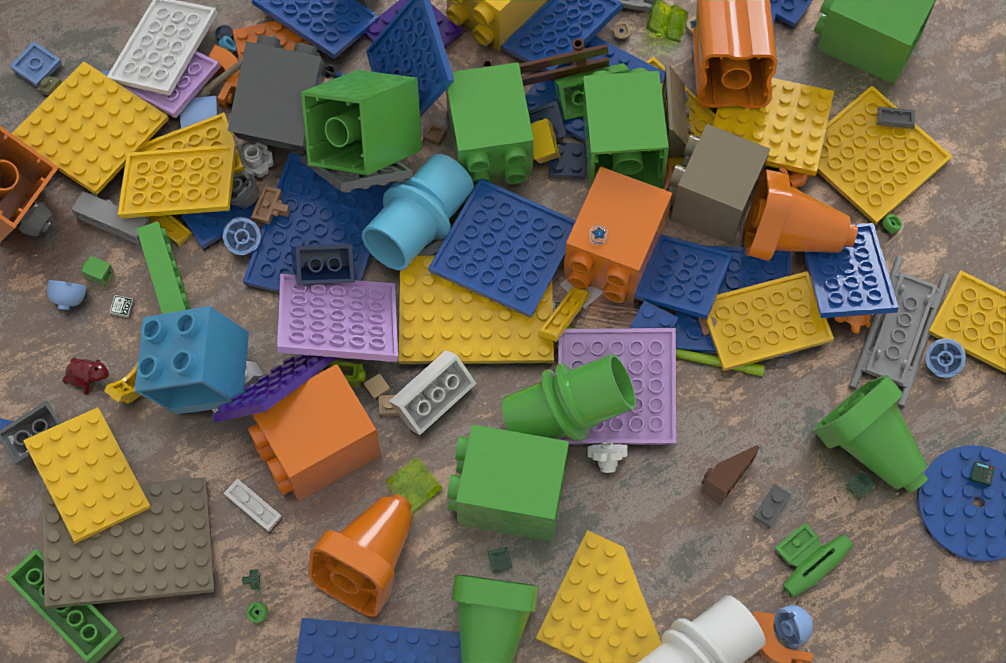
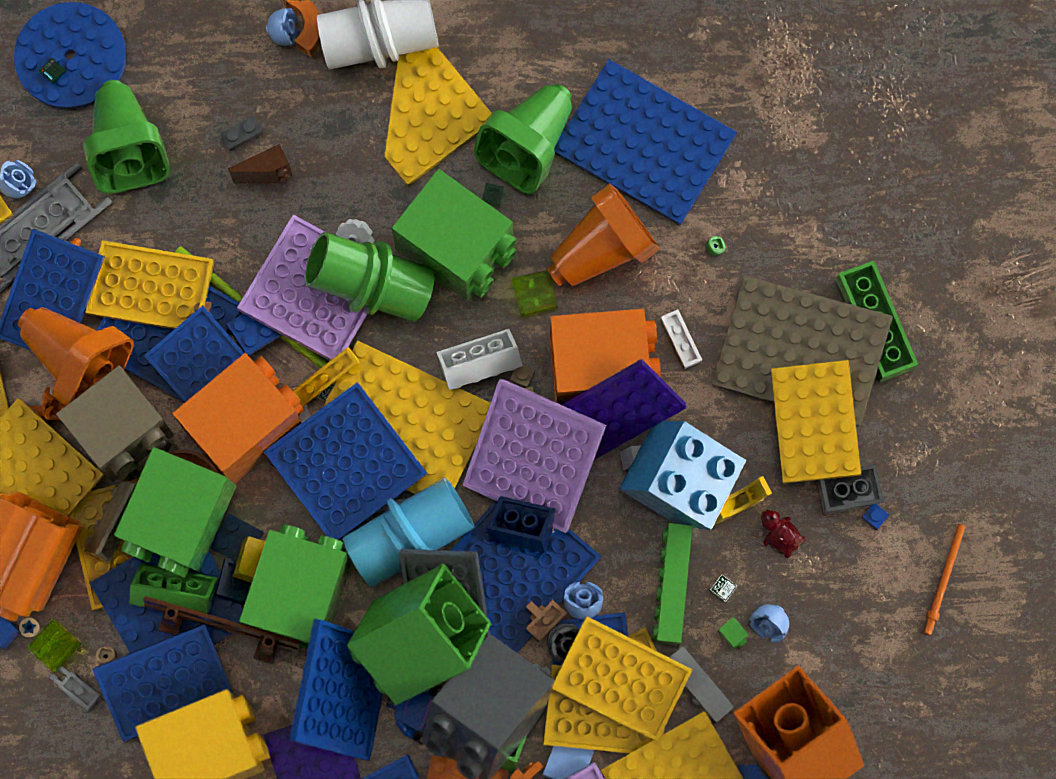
camera: 155 degrees left, 10 degrees up
clear green tile [242,569,261,590] -> none
clear tile [589,225,609,245] -> none
bright green plate [775,523,853,598] -> none
clear green plate [846,471,875,500] -> none

